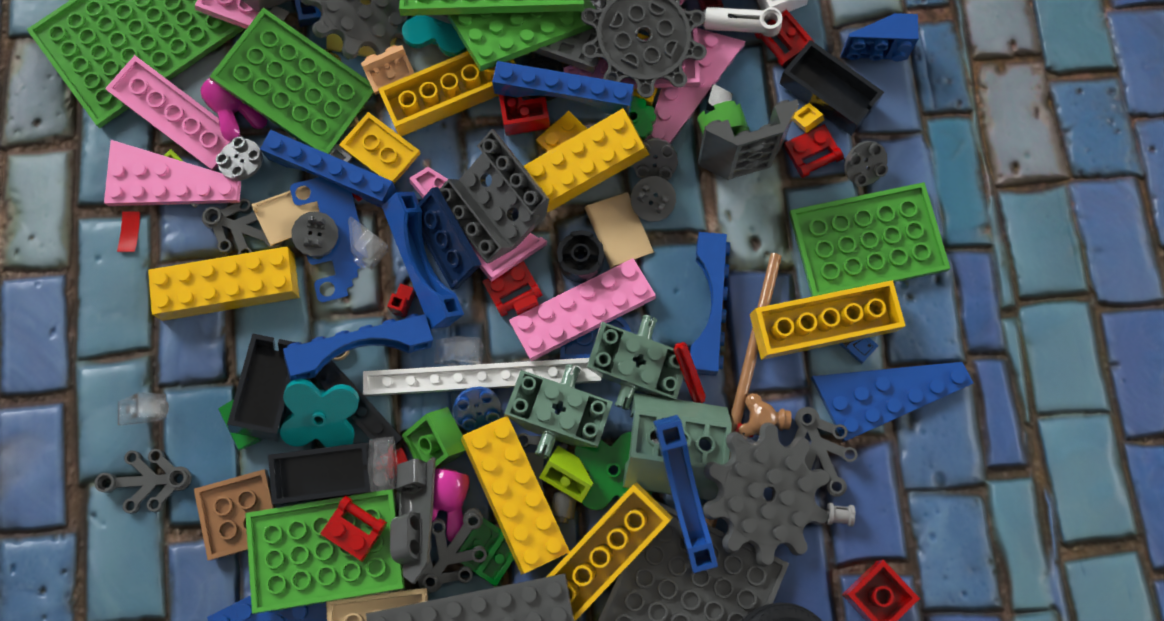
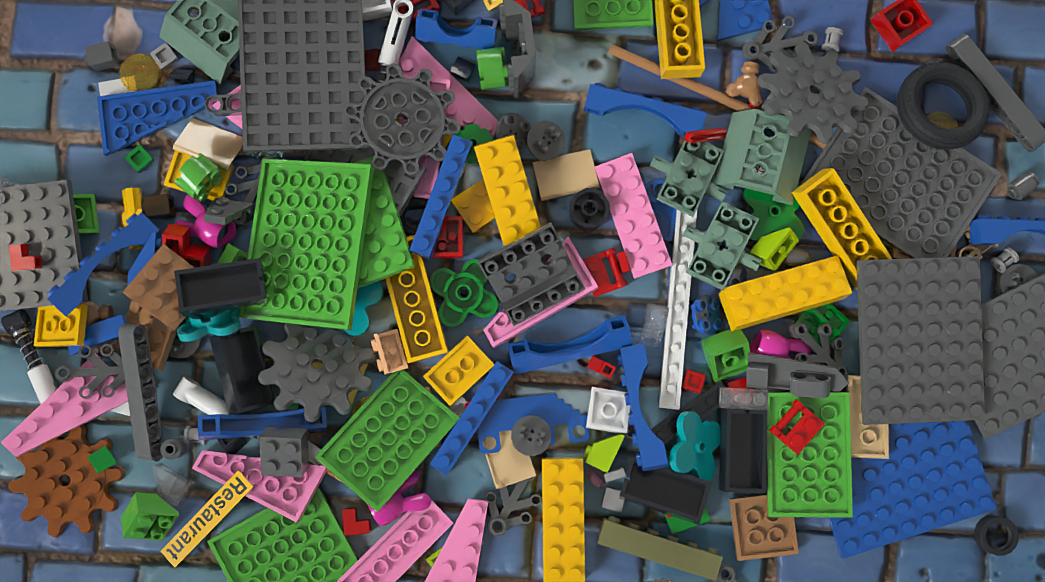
camera: 85 degrees left, 10 degrees up
plate [216,137,263,181] -> none
clear slope [348,217,389,271] -> none
dark blue tile [418,187,482,290] -> none
blue arch [653,415,718,573] -> none
none -> red piece [342,507,371,536]
none -> blue arch [415,9,498,49]
none -> green plant [430,259,498,327]
none -> lime slope [583,433,625,473]
none -> white plate [586,387,630,434]
none -> clear pink tile [587,468,606,489]
none -> olive brick [596,516,723,581]
none -> light grey tile [601,487,624,512]
none -> light grey tile [603,467,626,482]
none -> red tile [681,369,706,394]

